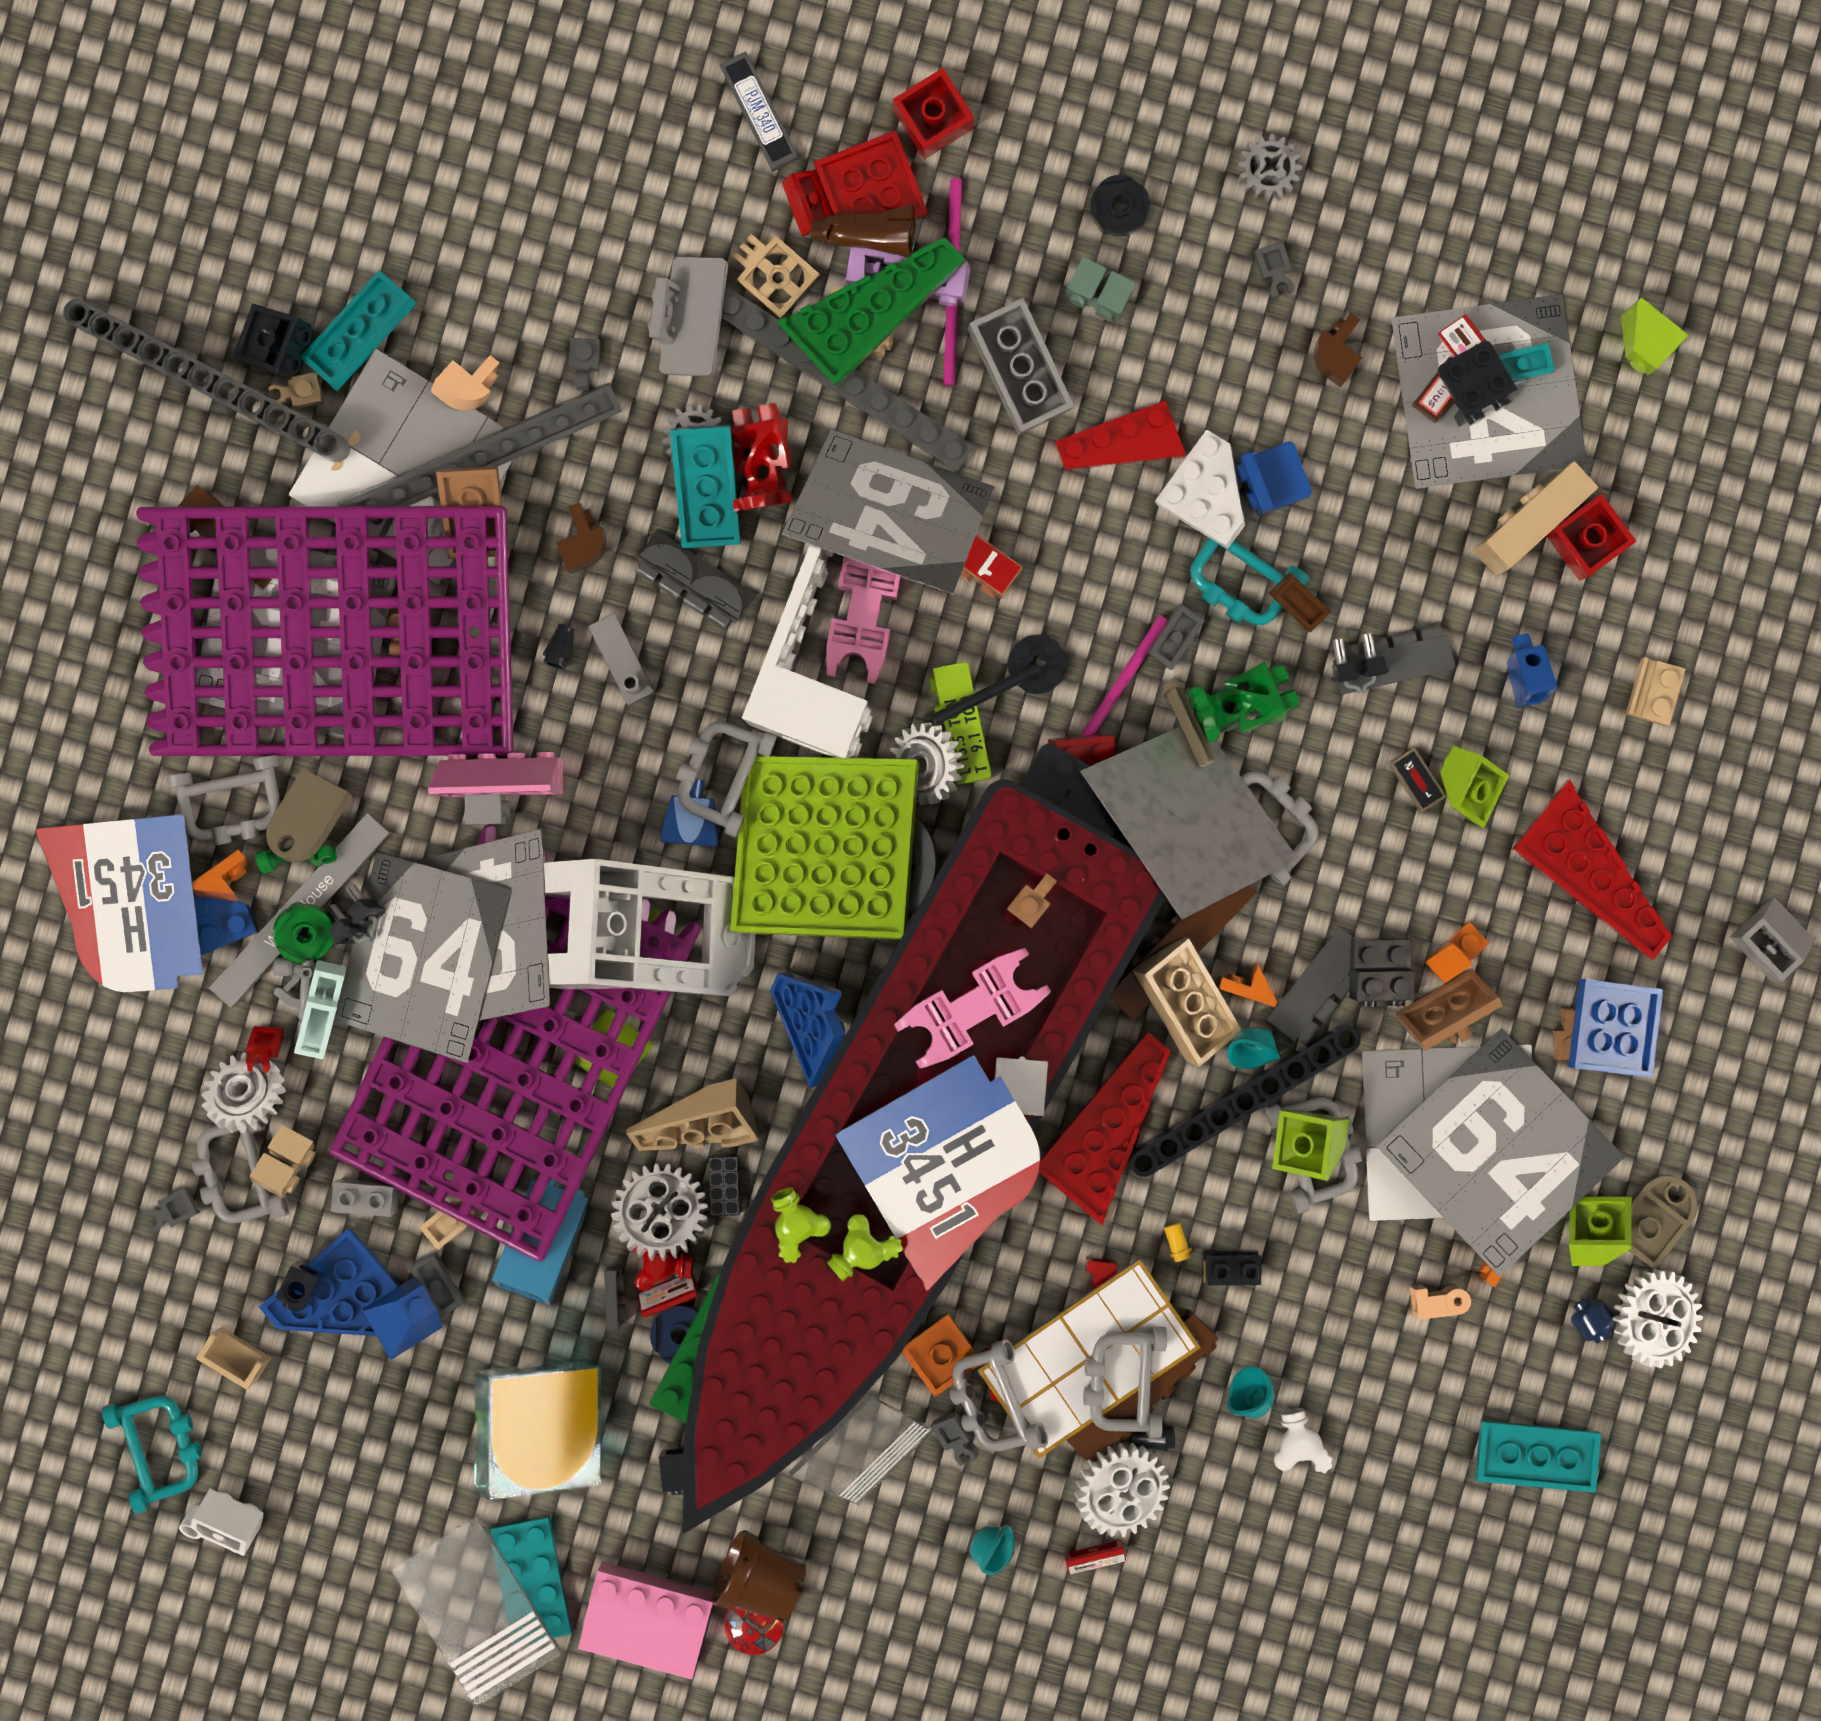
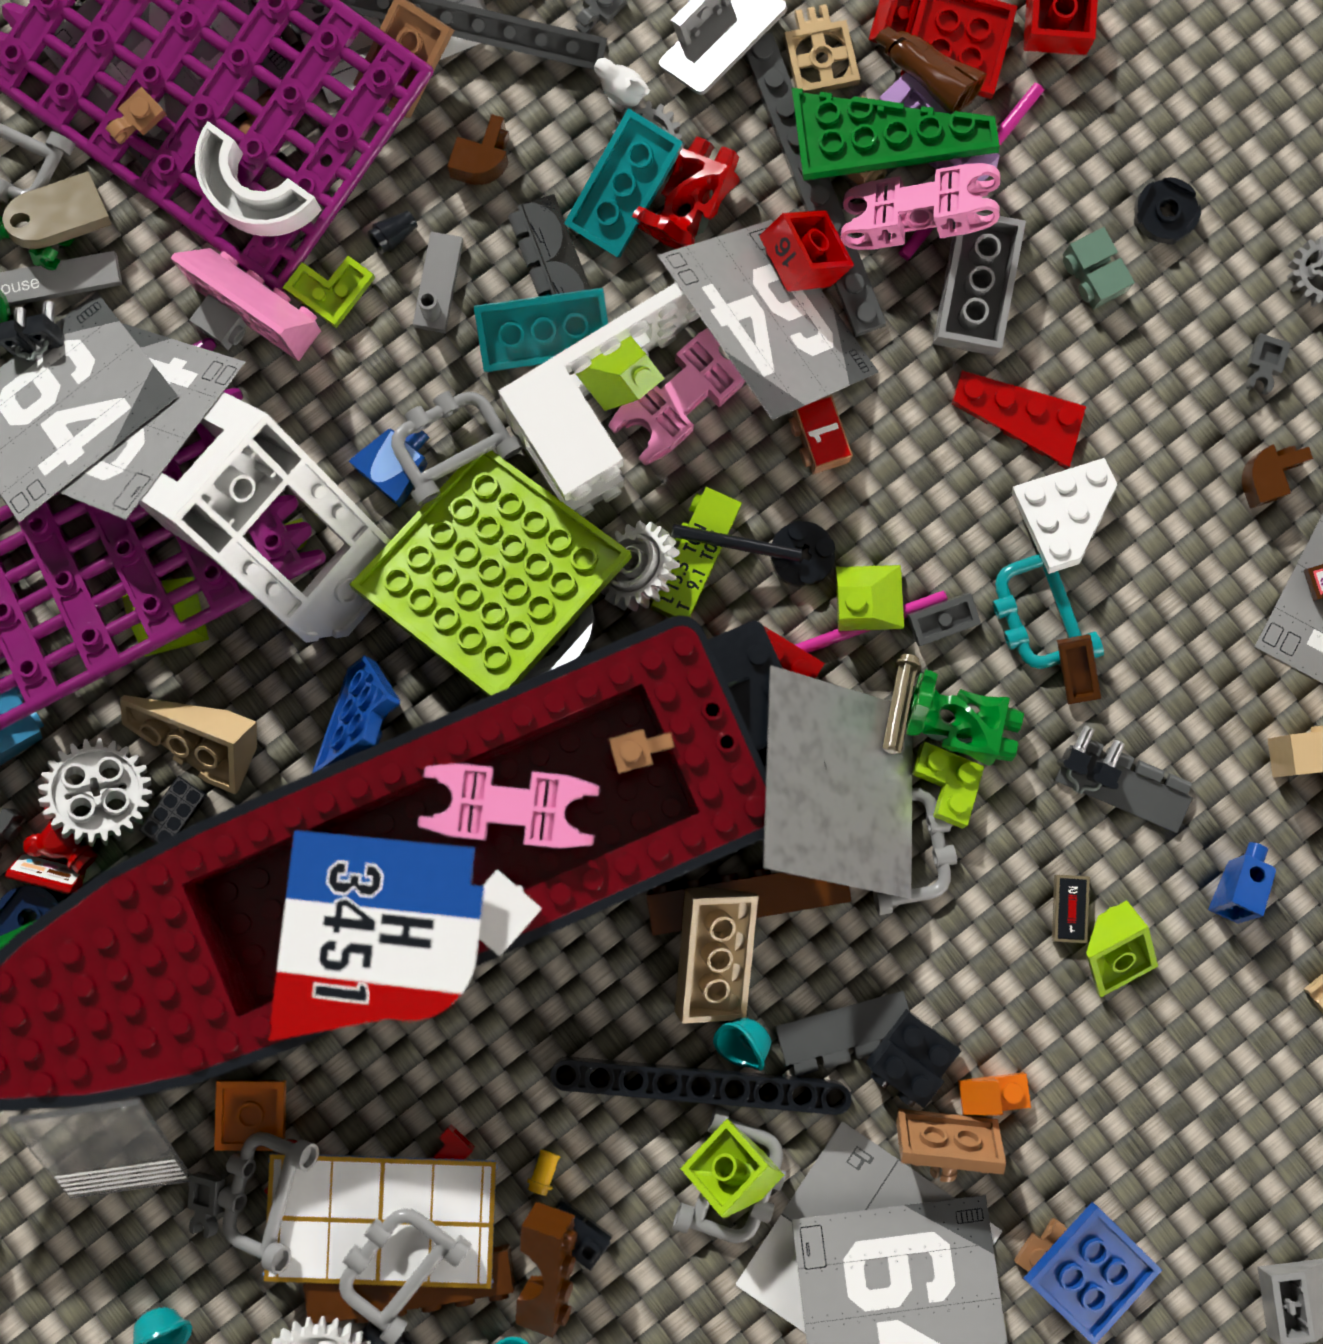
camera: 25 degrees right, 5 degrees down
lime animal [771,1187,831,1263] -> none
lime animal [827,1214,903,1281] -> none
red wing [1039,1032,1171,1225] -> none
orange slope [1216,963,1277,1007] -> none
blue bracket [1236,442,1312,516] -> none
red wing [1512,779,1672,960] -> none
none -> medium nougat plate [105,87,167,145]
none -> white brick [195,121,322,236]
none -> lime plate [283,256,375,329]
none -> teal plate [474,288,608,372]
none -> reddish brown arch [515,1202,577,1338]
none -> lime slope [573,336,665,411]
none -> white animal [594,58,650,112]
none -> red brick [759,210,854,292]
none -> lime slope [835,565,904,631]
none -> bright pink piece [841,163,1000,250]
none -> lime plate [911,742,984,829]

